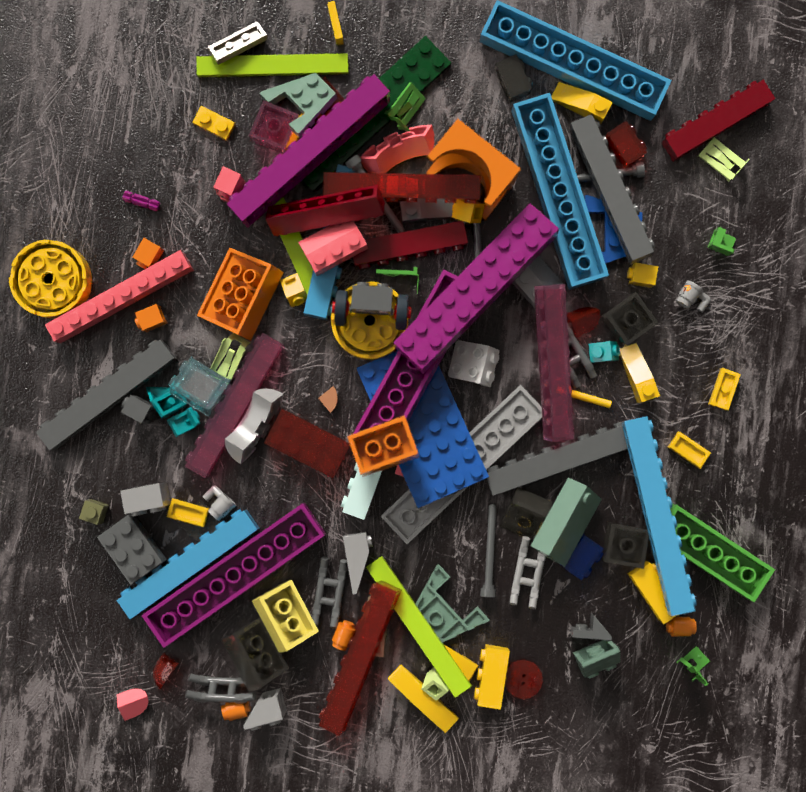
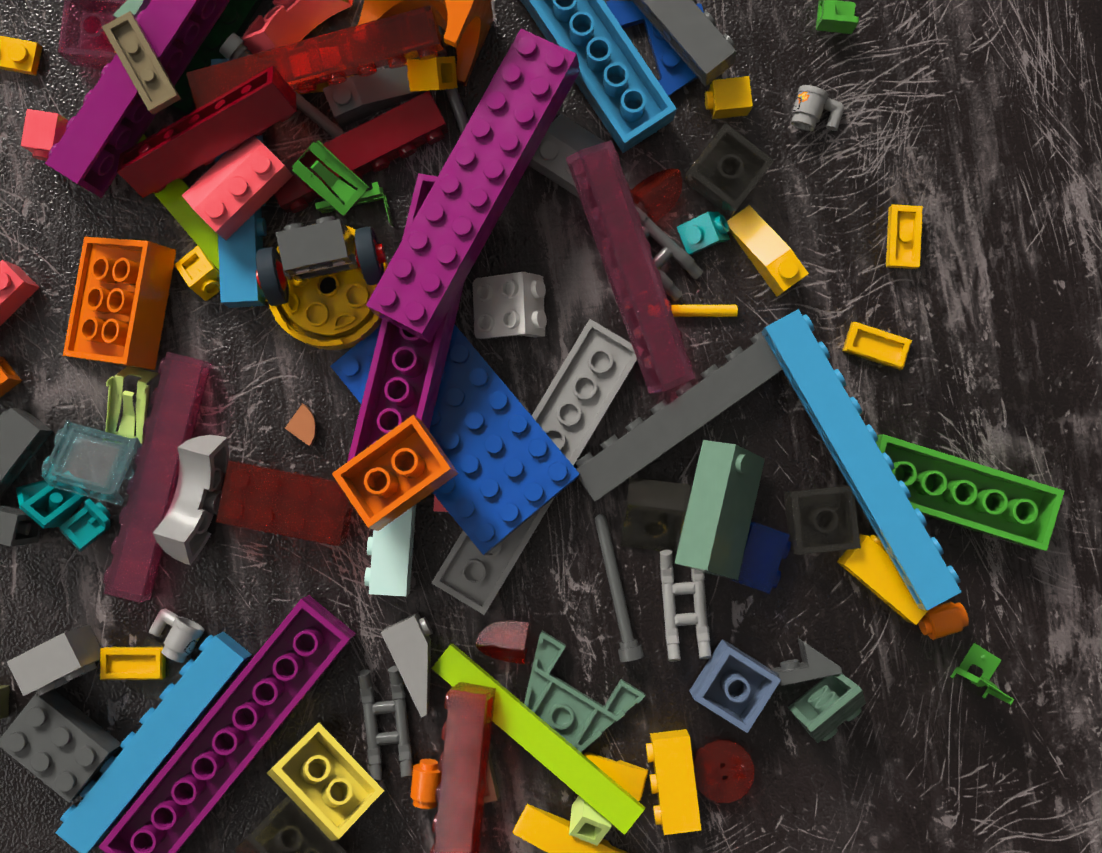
camera: 15 degrees left, 0 degrees up
none -> dark tan plate [102,11,181,115]
none -> bright green piece [291,140,369,216]
none -> clear red brick [475,620,529,664]
none -> sand blue brick [689,639,781,733]

